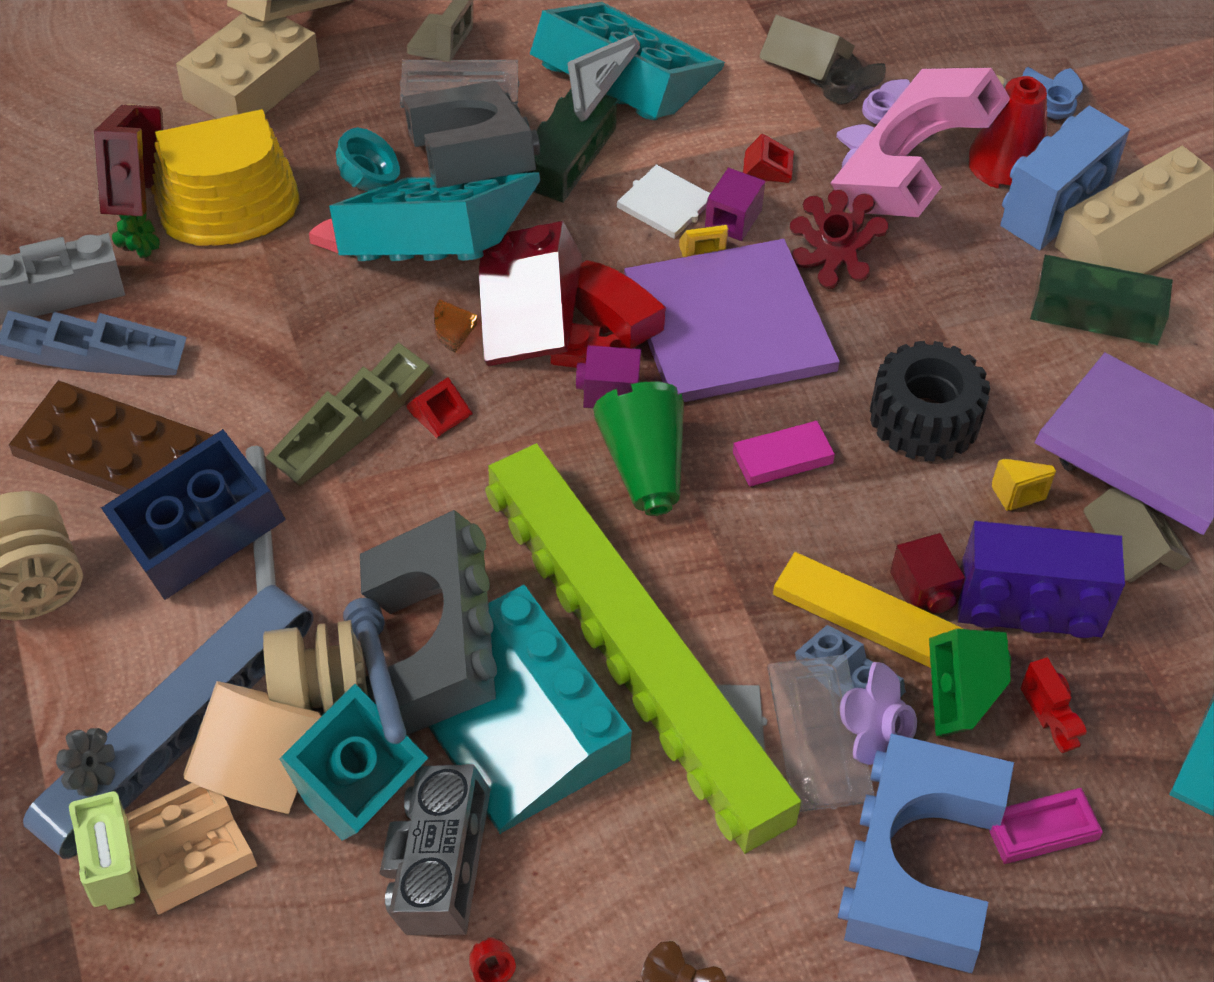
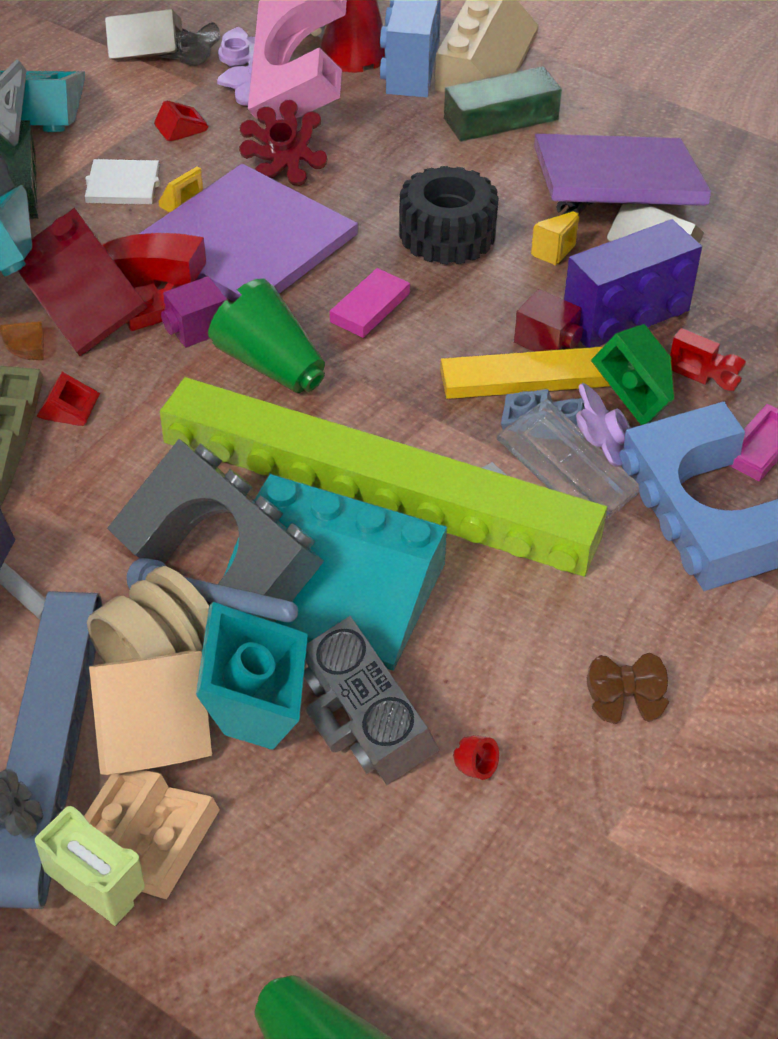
camera: 35 degrees left, 5 degrees down
magenta brick [705,167,766,241] -> none

